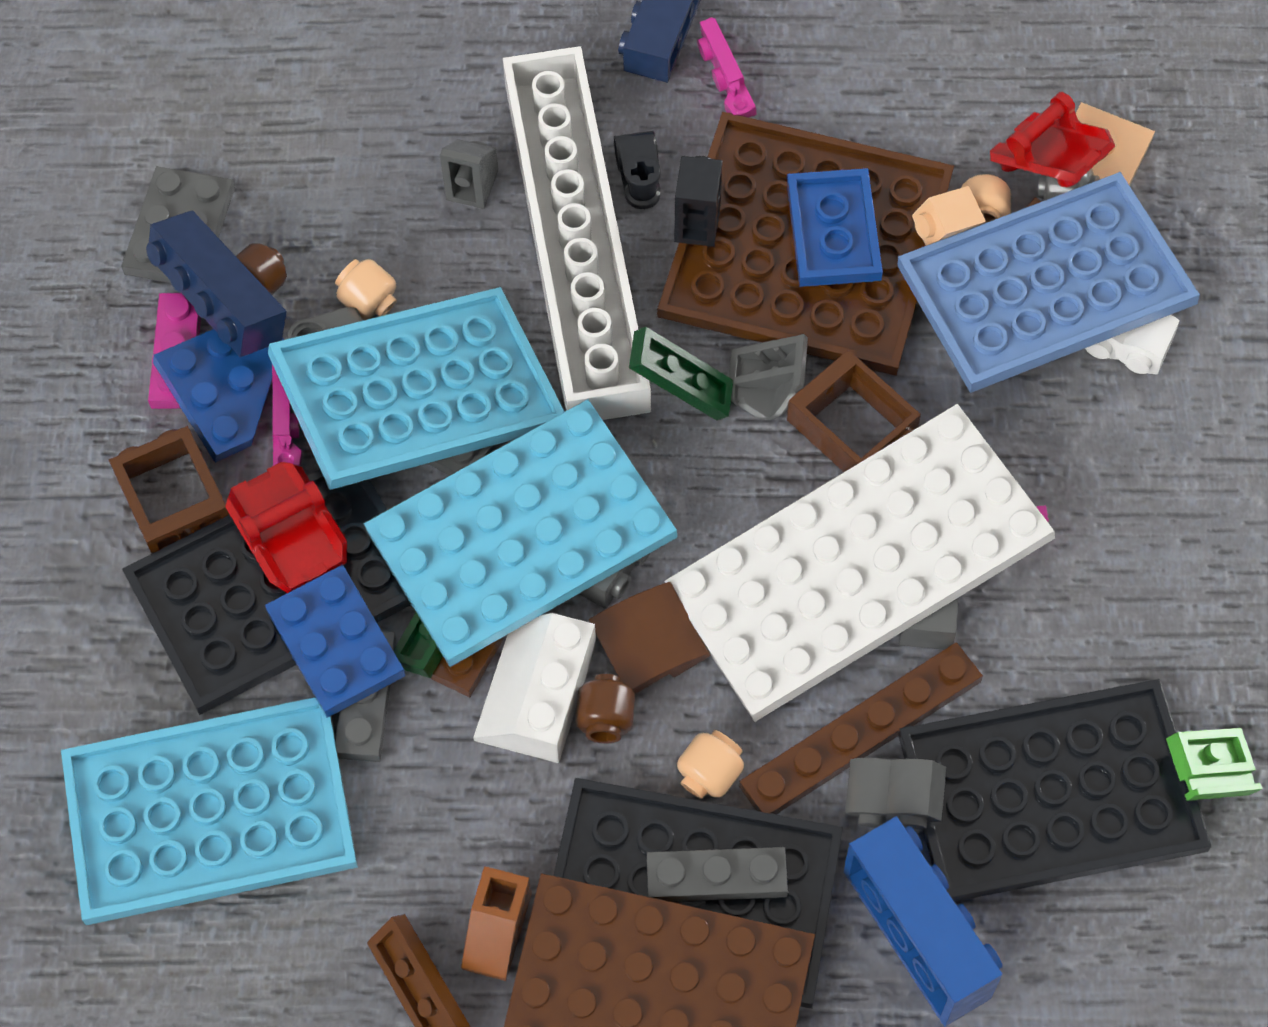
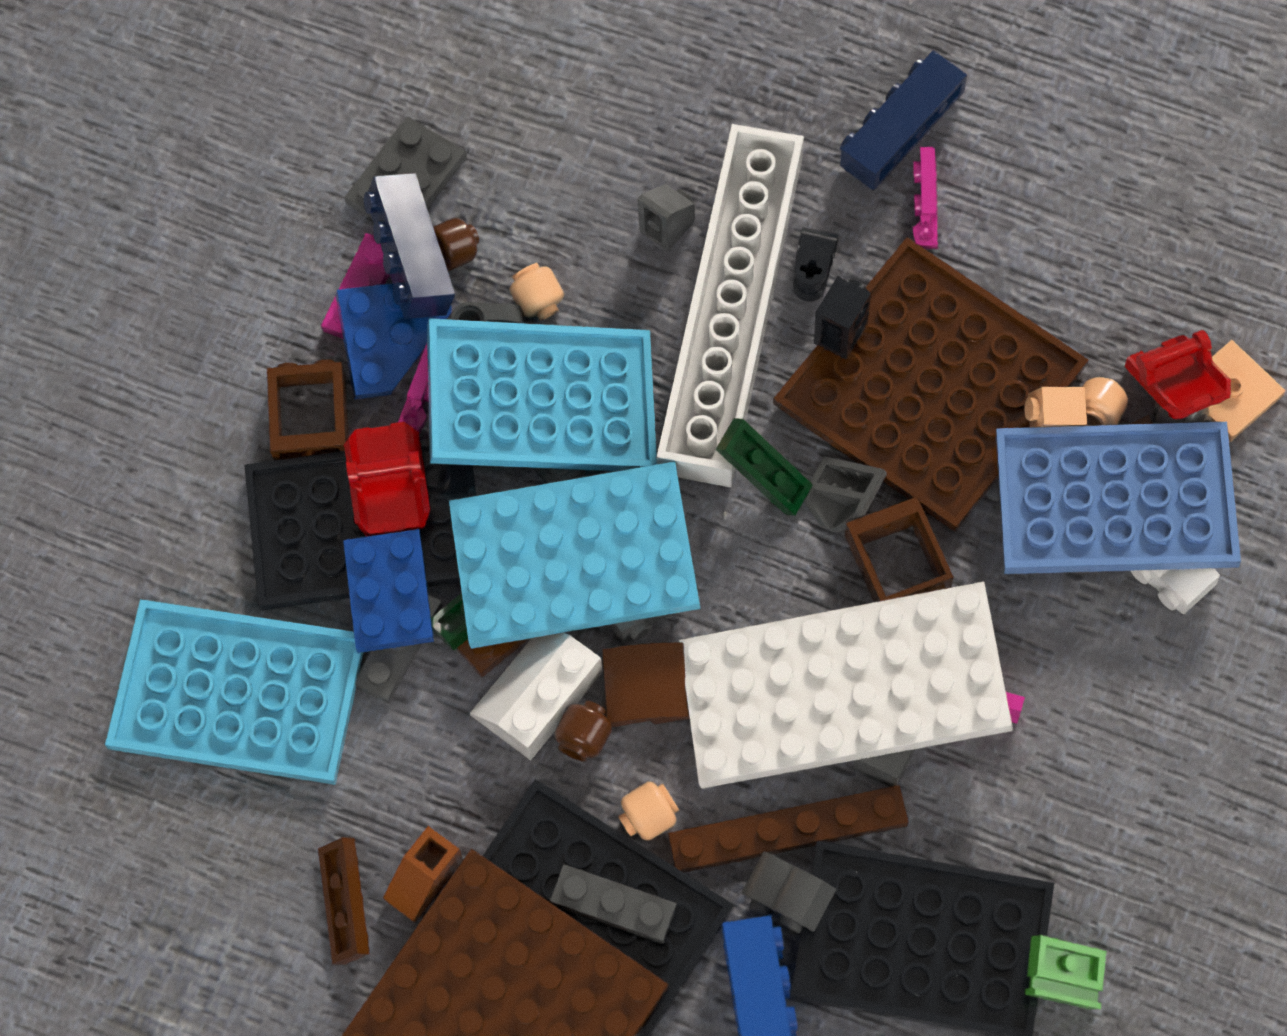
camera: 25 degrees right, 5 degrees up
blue plate [787,168,883,287] -> none

